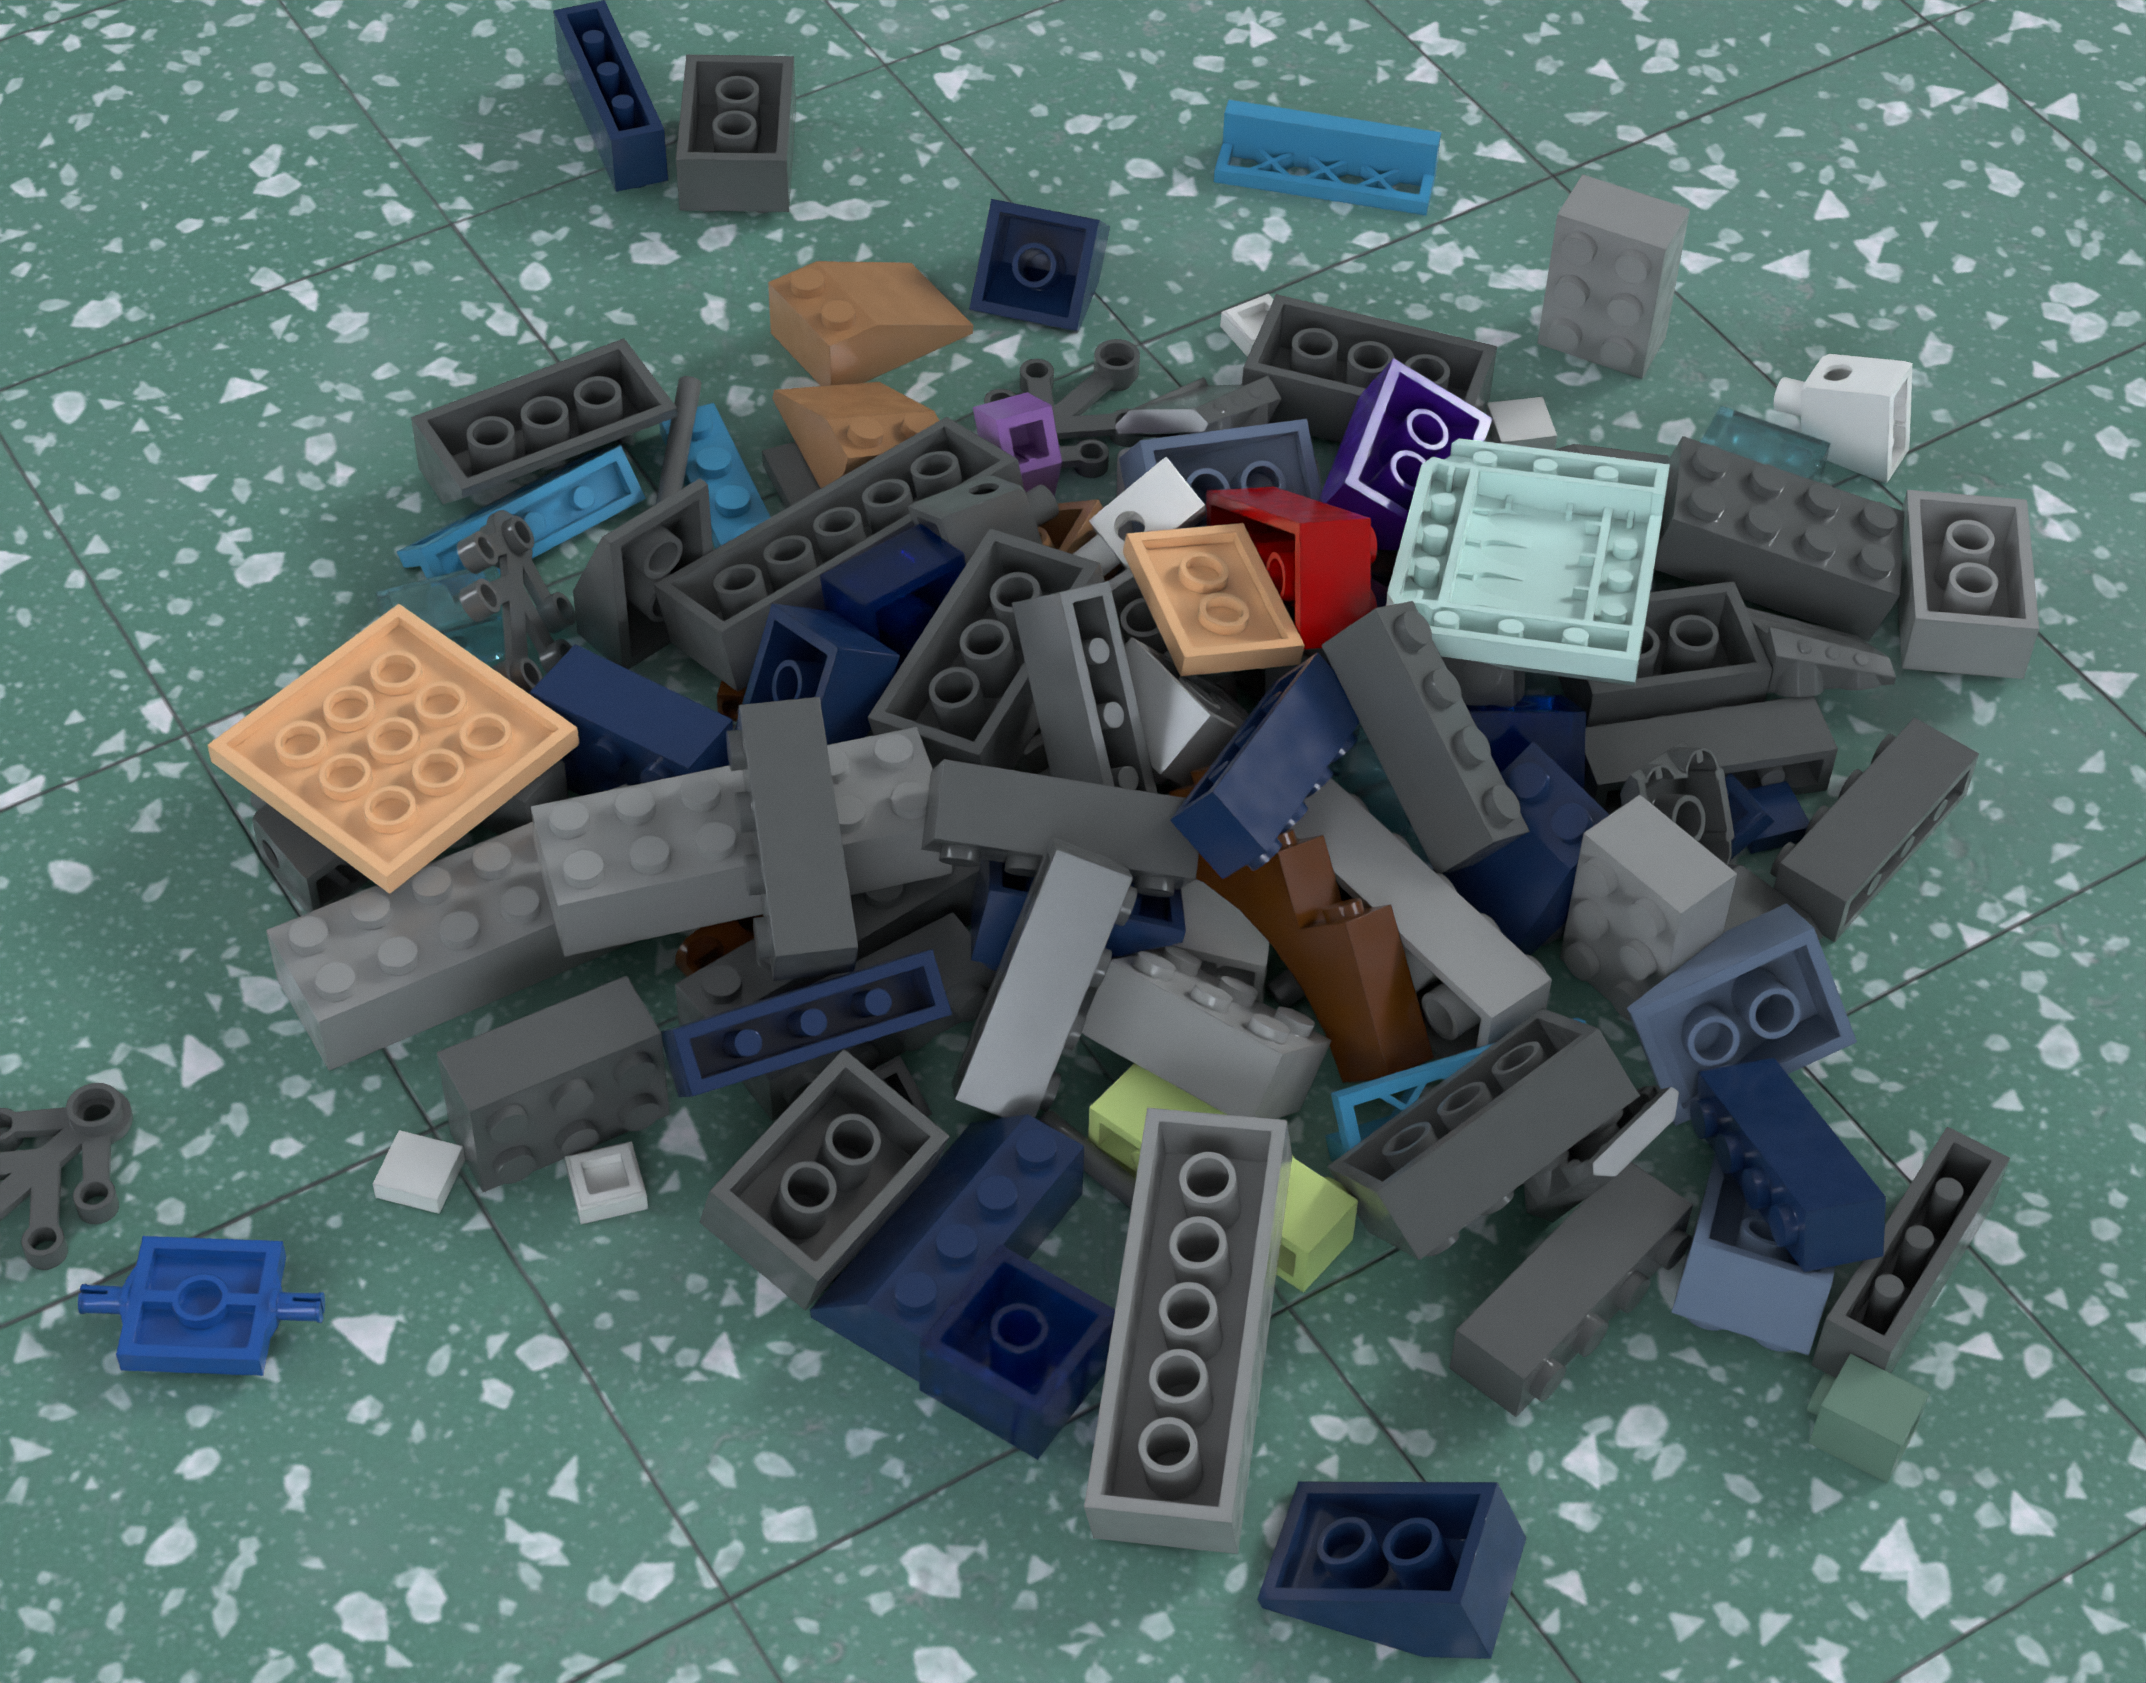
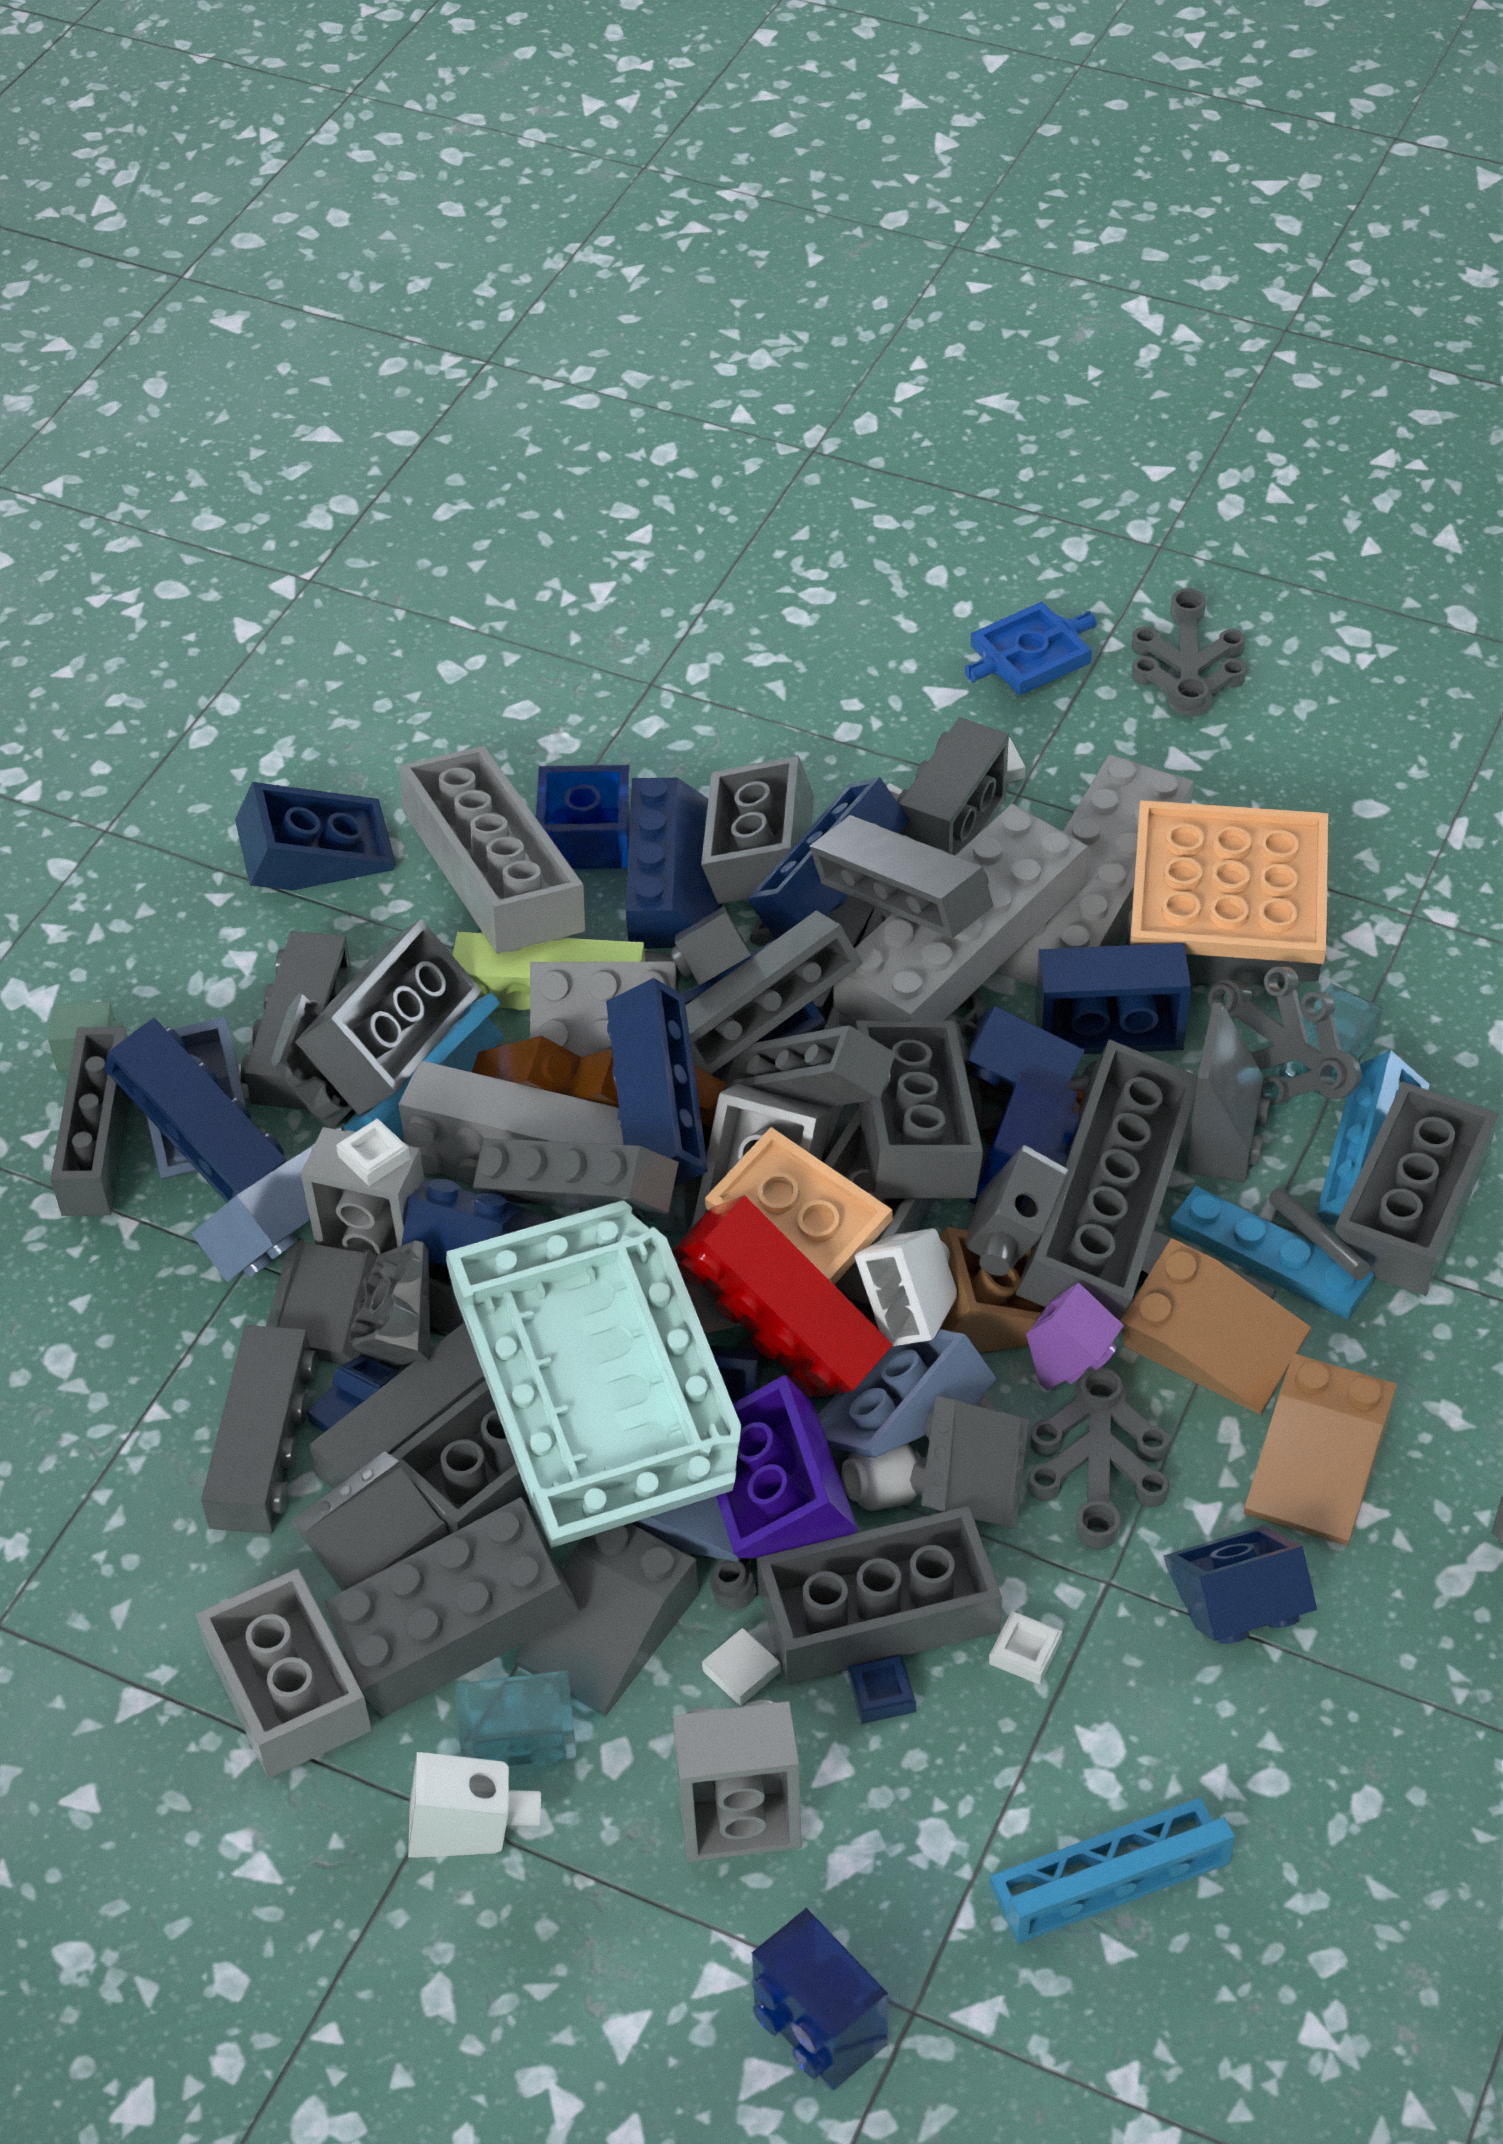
camera: 150 degrees right, 0 degrees up
none -> white tile [336,1118,410,1186]
none -> clear blue brick [751,1907,888,2091]

